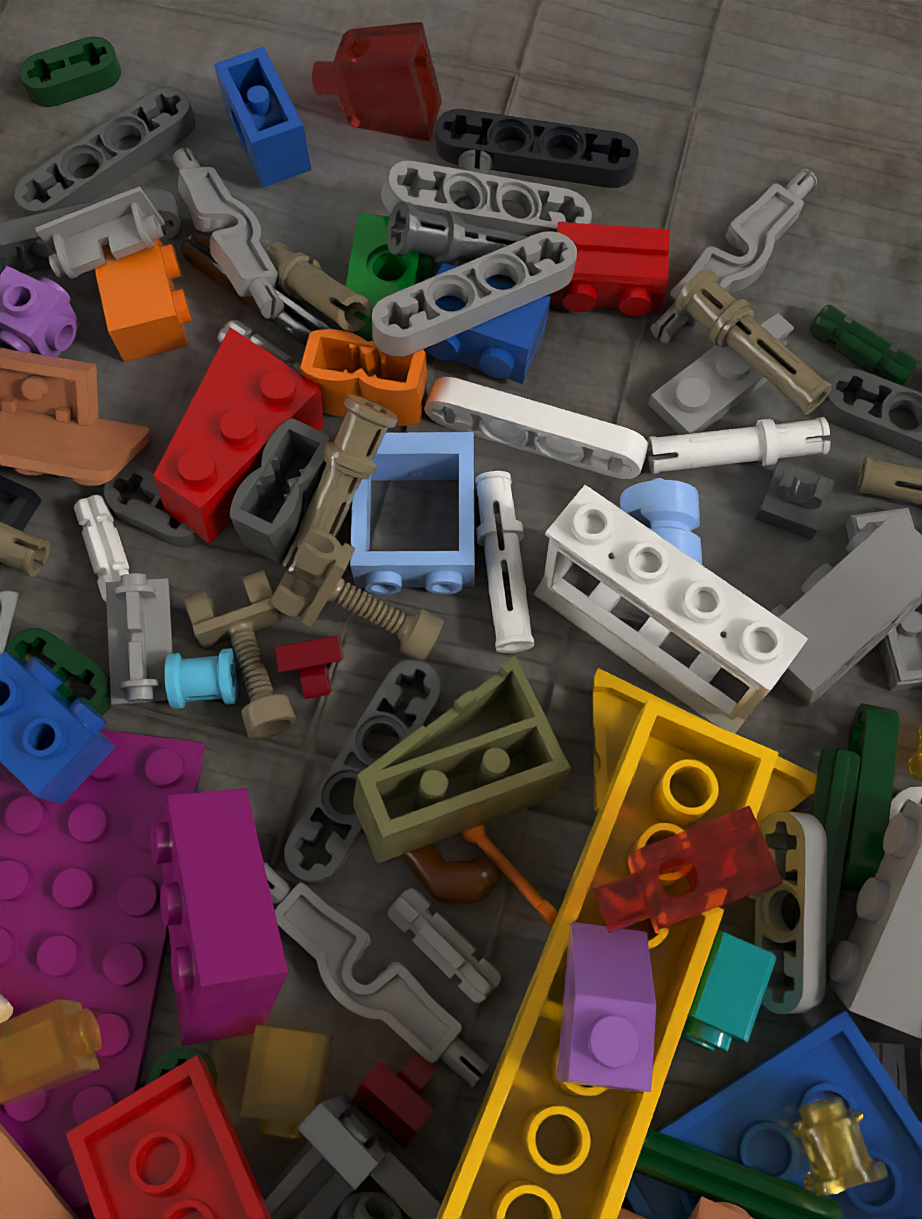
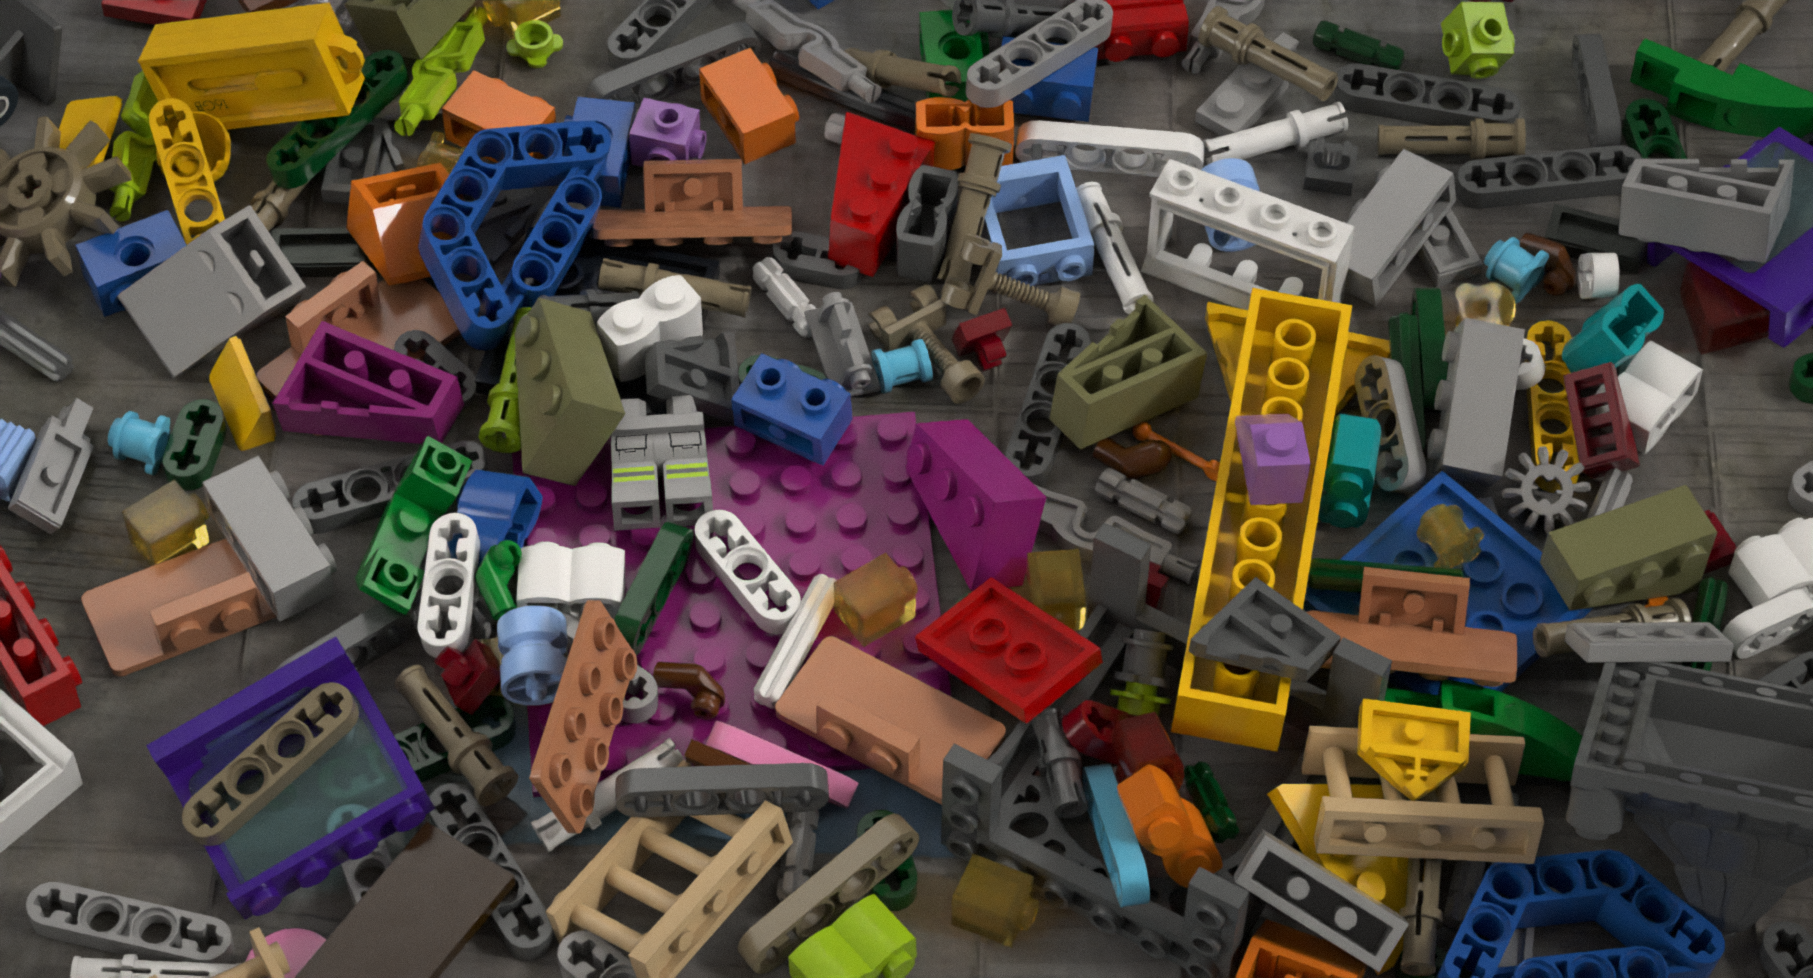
camera: 15 degrees left, 15 degrees down
light grey hinge [35,186,165,279] -> none
clear red torso [592,806,783,934] -> none

